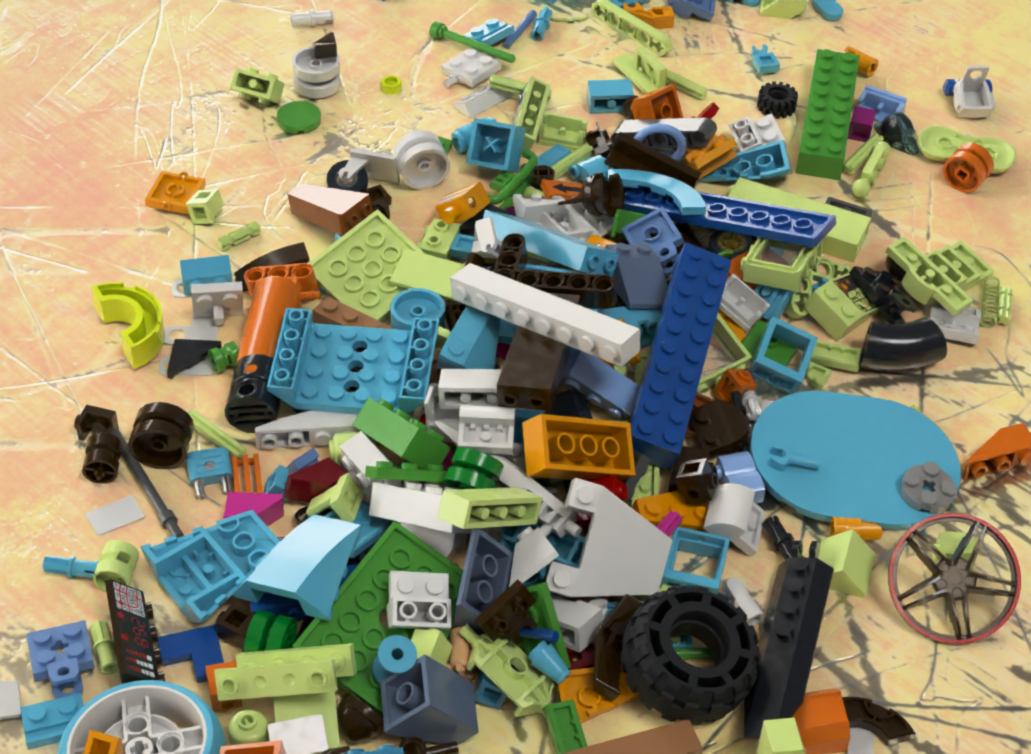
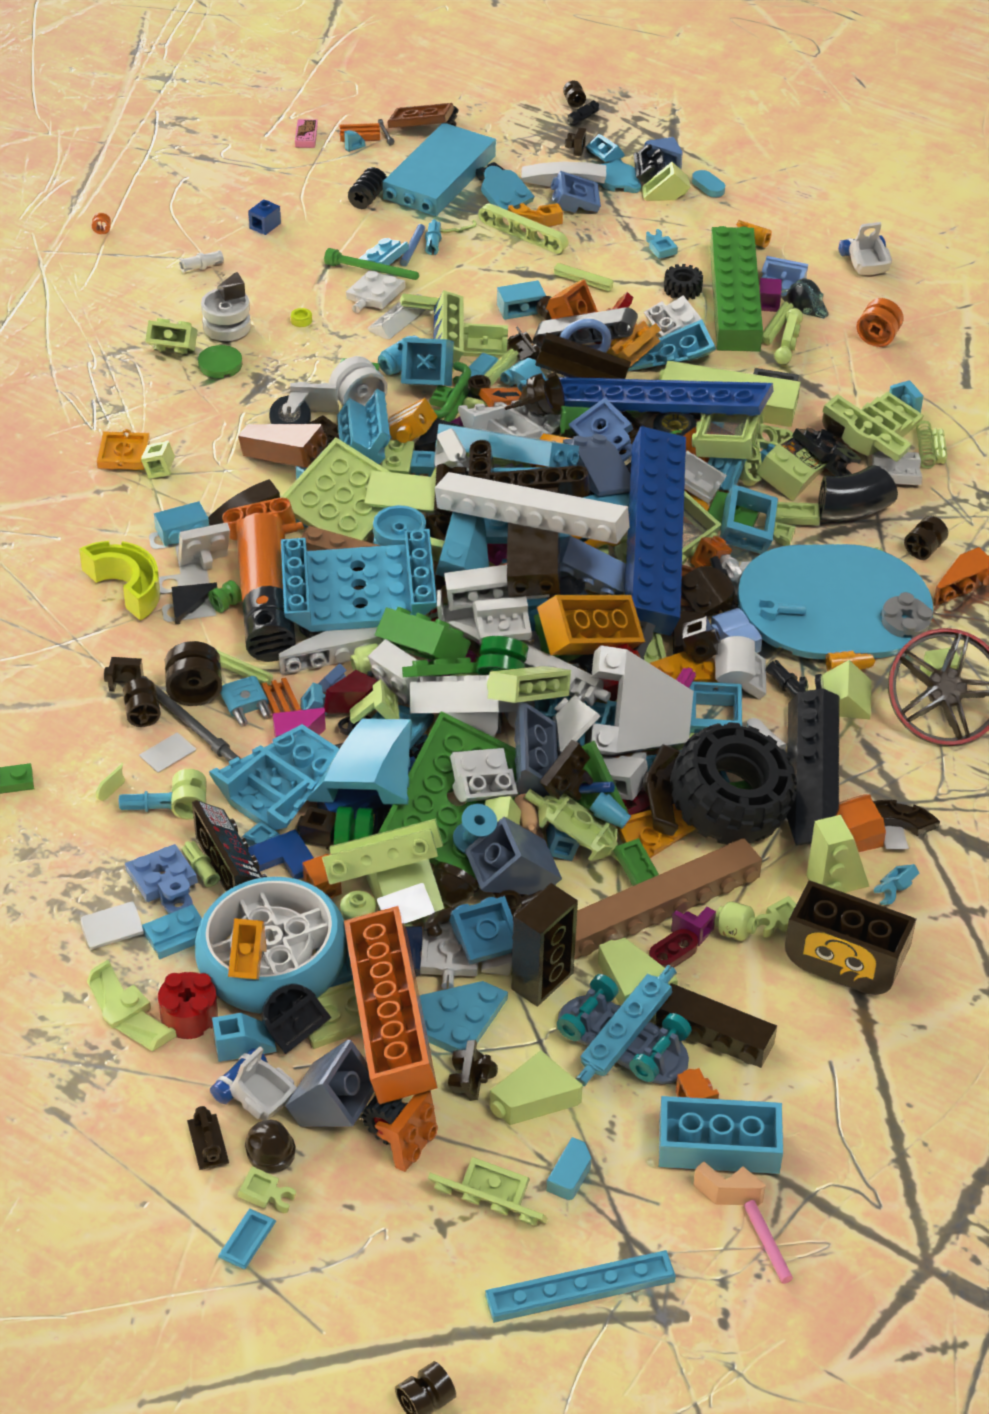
camera: 10 degrees left, 0 degrees up
yellowish green axle [217,221,261,251] -> none
medium azure tile [608,169,706,216] -> none
yellowish green bracket [612,46,667,94] -> none
yellowish green plate [918,126,1017,174] -> none
none -> yellowish green piece [96,762,125,801]
none -> medium azure tile [242,821,280,846]
none -> medium azure brick [337,389,391,464]
none -> medium azure bracket [889,380,924,413]
none -> dark brown wheel [904,516,949,560]

